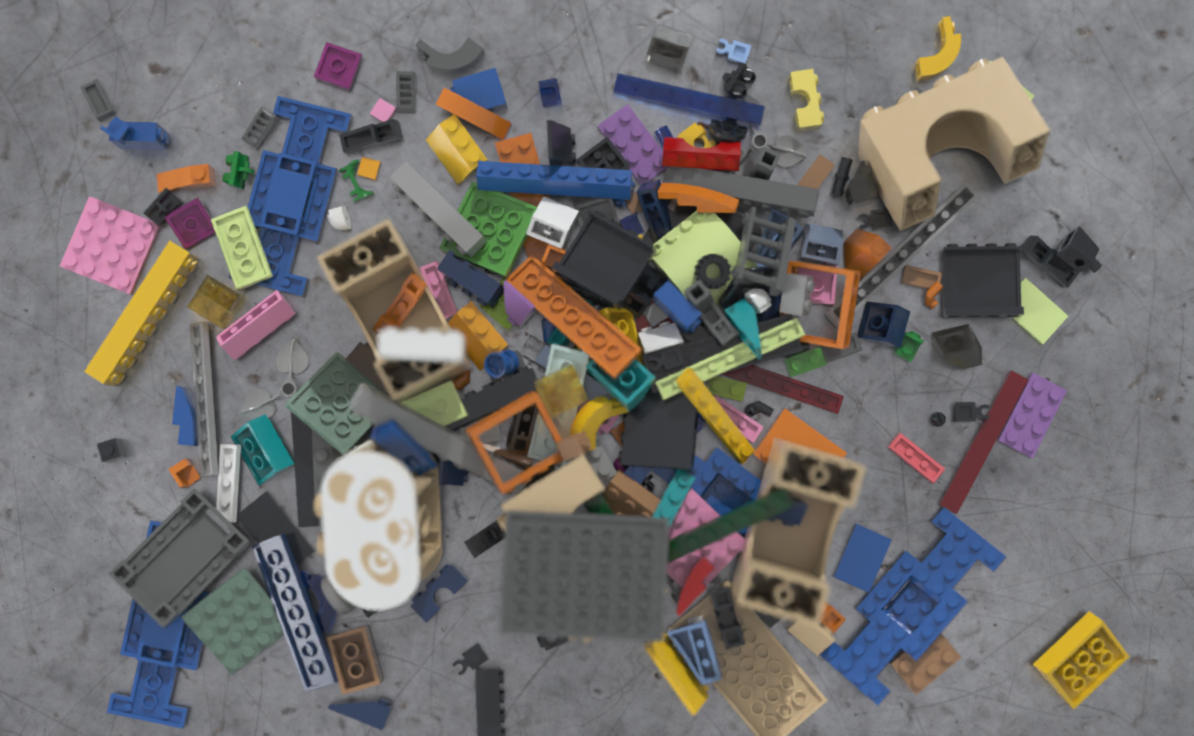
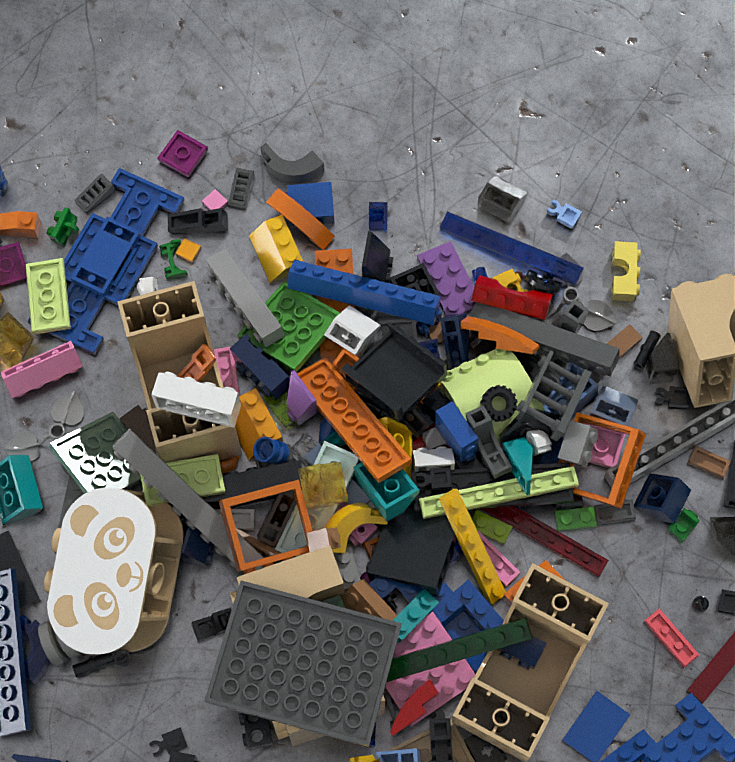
camera: 15 degrees right, 15 degrees down
black tile [291,412,319,527] -> none
medium nougat brick [327,625,383,695] -> none
blue hinge [372,419,437,475] -> none
dark blue arch [410,564,469,623] -> none
black hips [722,62,756,101] -> none
black arm [745,401,774,417] -> none
orange slope [843,229,892,281] -> none
orange arm [924,281,943,309] -> none

